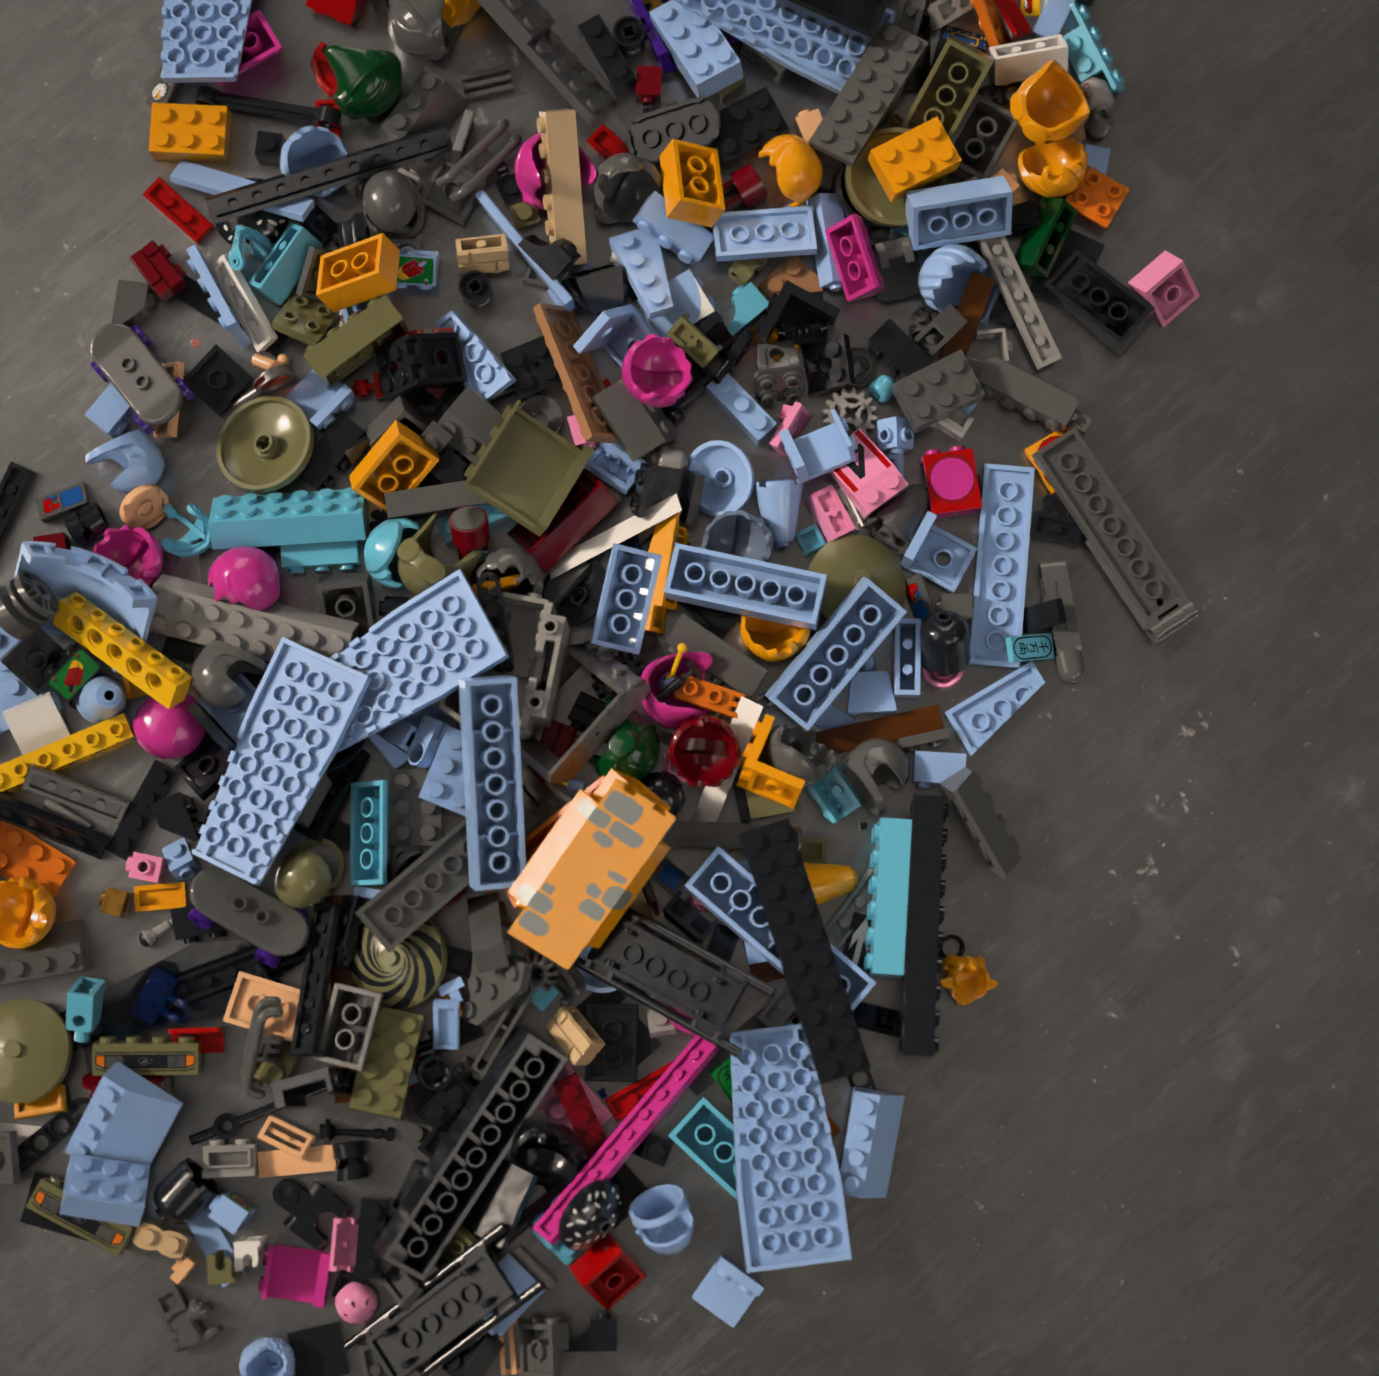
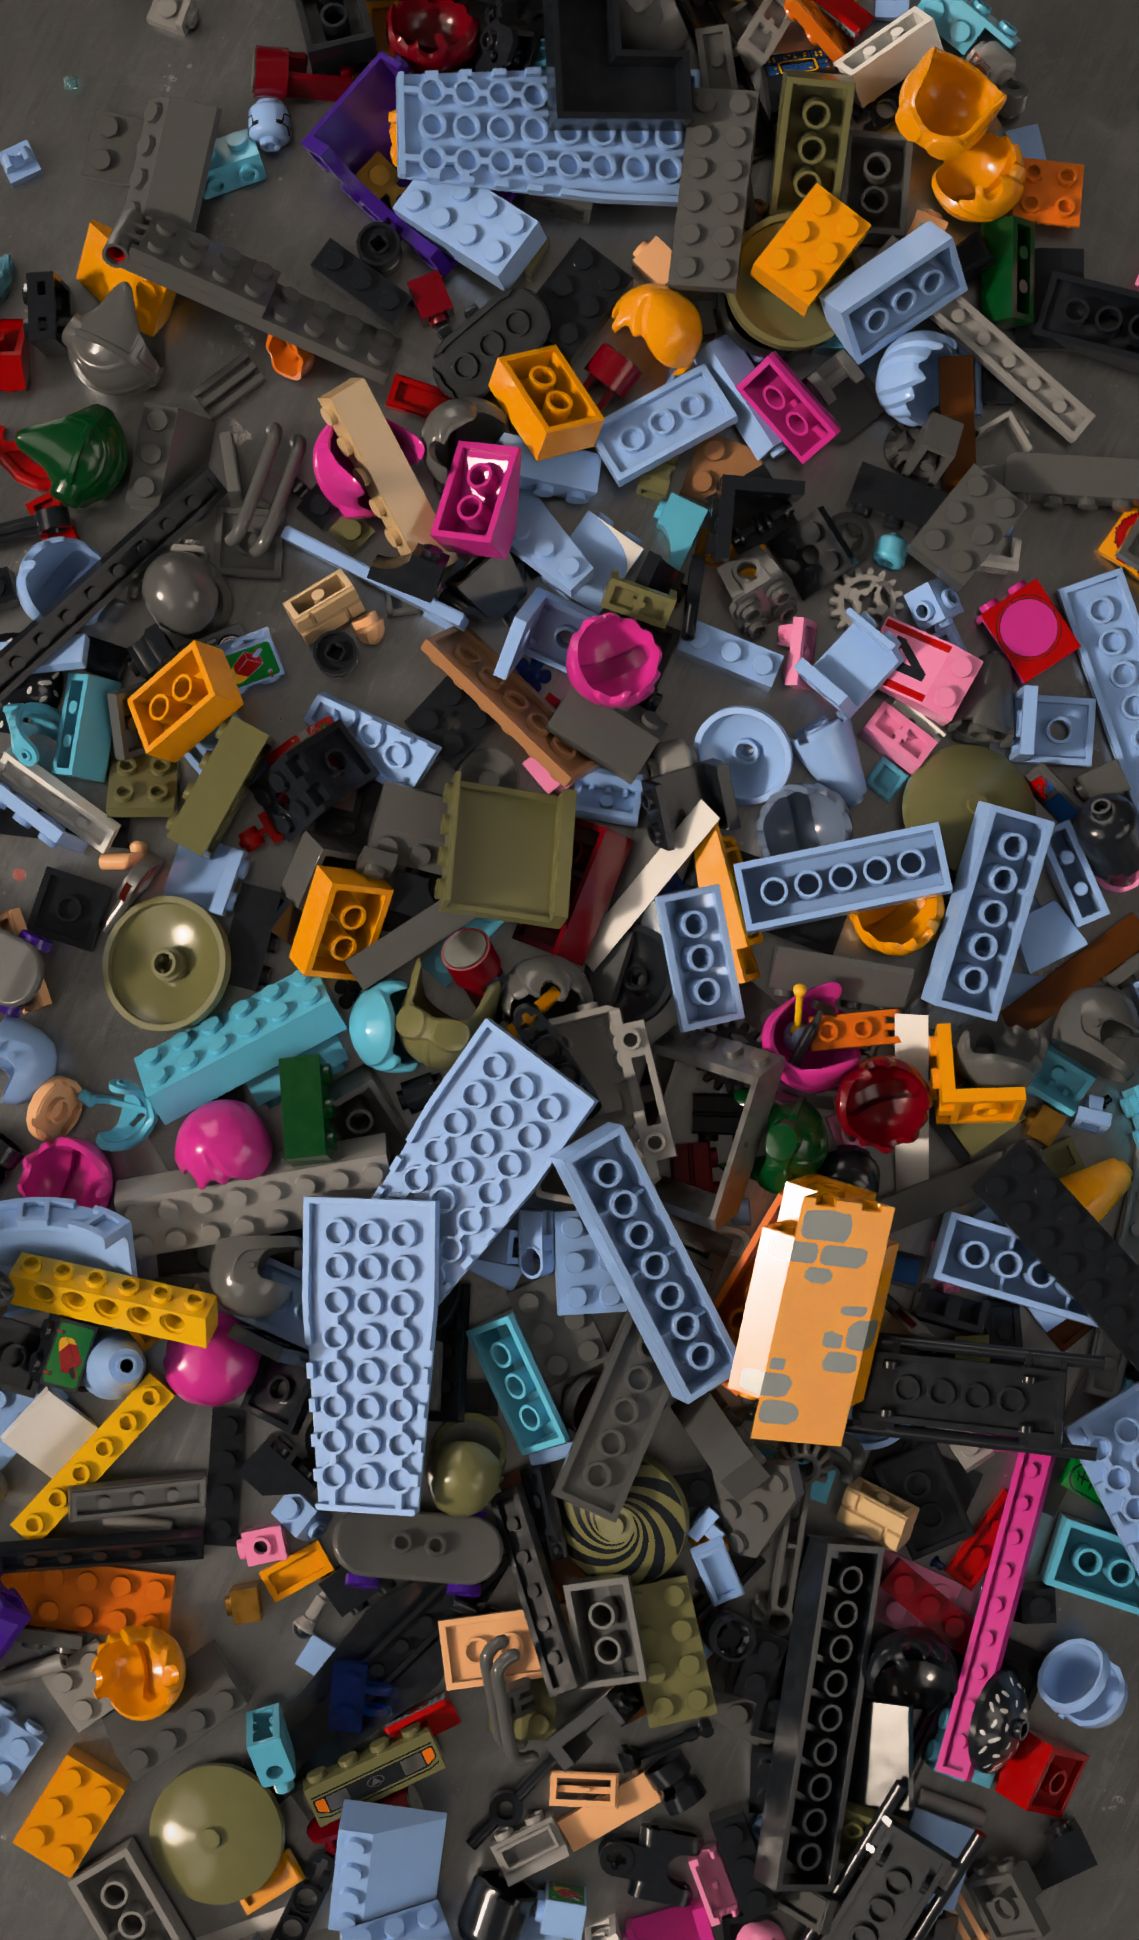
camera: 25 degrees left, 5 degrees up
none -> orange helmet [266,334,316,380]
none -> dark green brick [278,1054,338,1167]
none -> light blue tile [295,1633,337,1675]
none -> light nougat plate [351,610,385,645]
none -> dark pink slope [430,440,522,559]
none -> clear blue plant [515,658,552,693]
none -> pearl gold plate [1021,1103,1067,1147]
none -> light blue tile [1069,1094,1112,1136]

